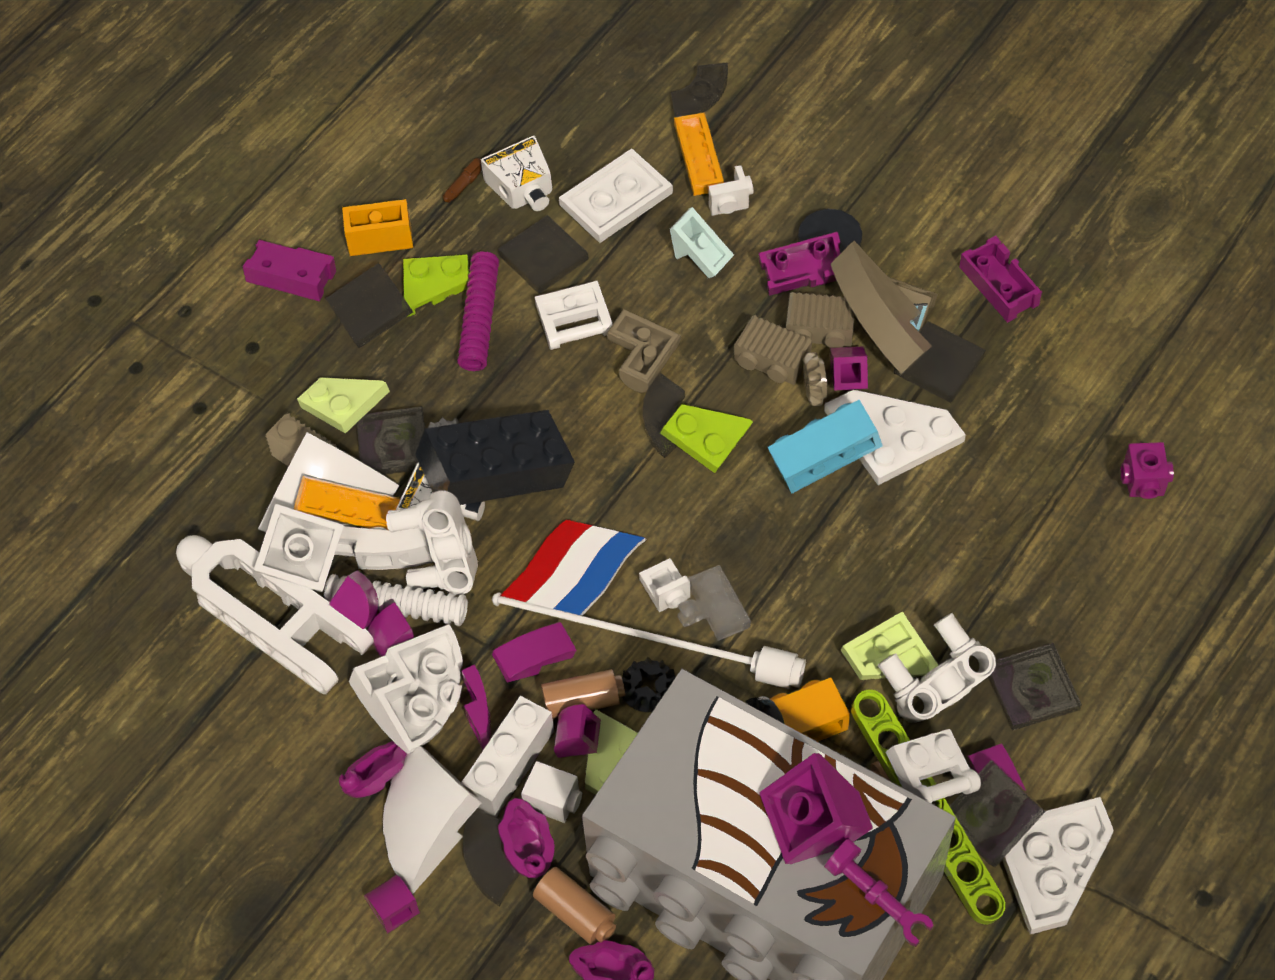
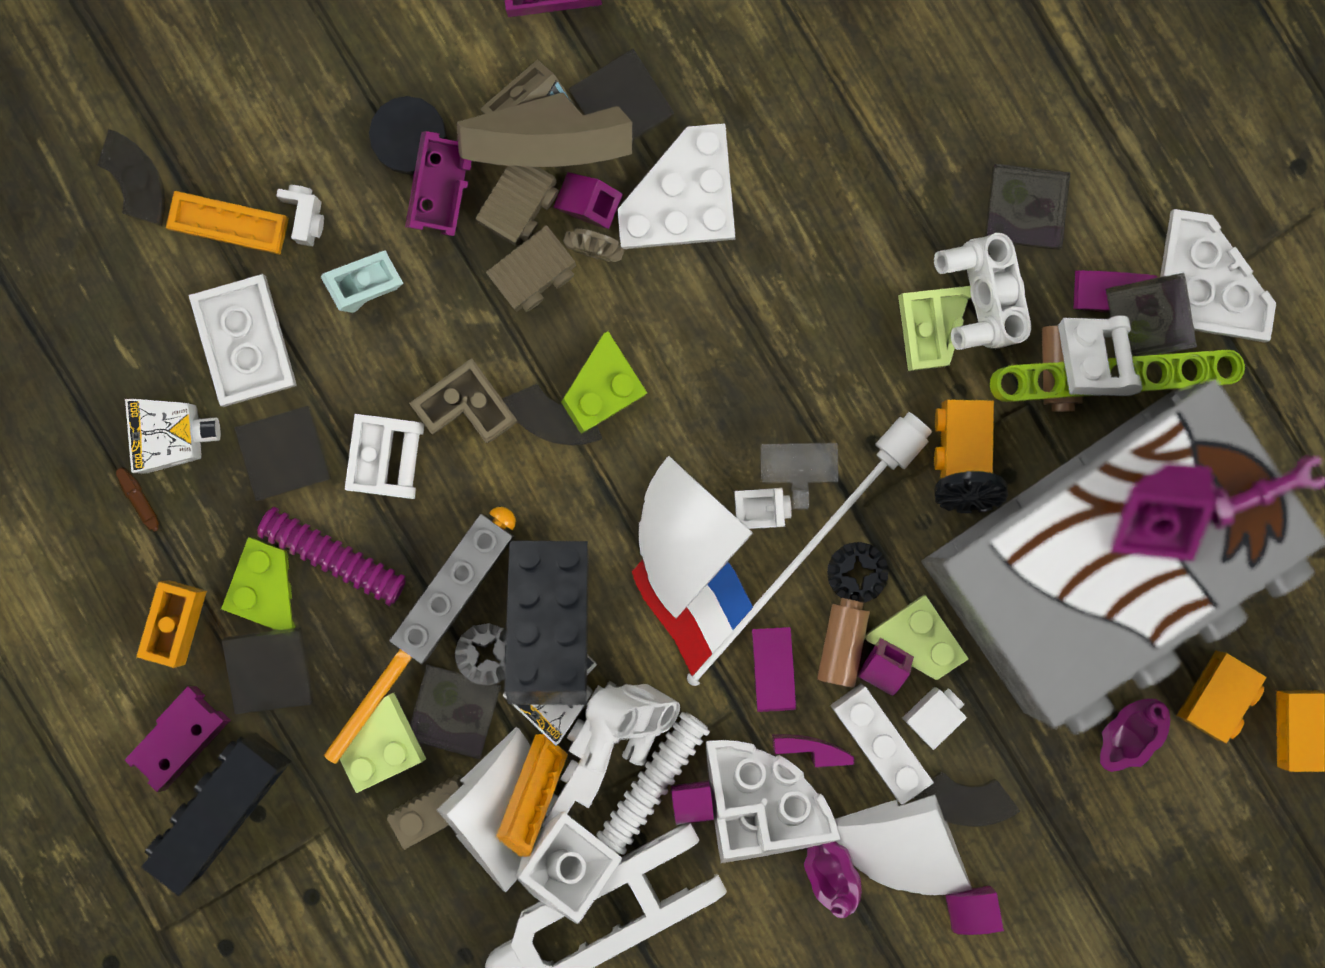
camera: 75 degrees left, 30 degrees up
magenta brick [328,570,378,630] -> none
magenta arm [498,798,555,878] -> none
medium nougat brick [533,867,616,945] -> none
medium azure brick [768,400,883,493] -> none
none -> black brick [141,733,292,897]
none -> light grey piece [324,507,516,764]
none -> white brick [639,456,753,618]

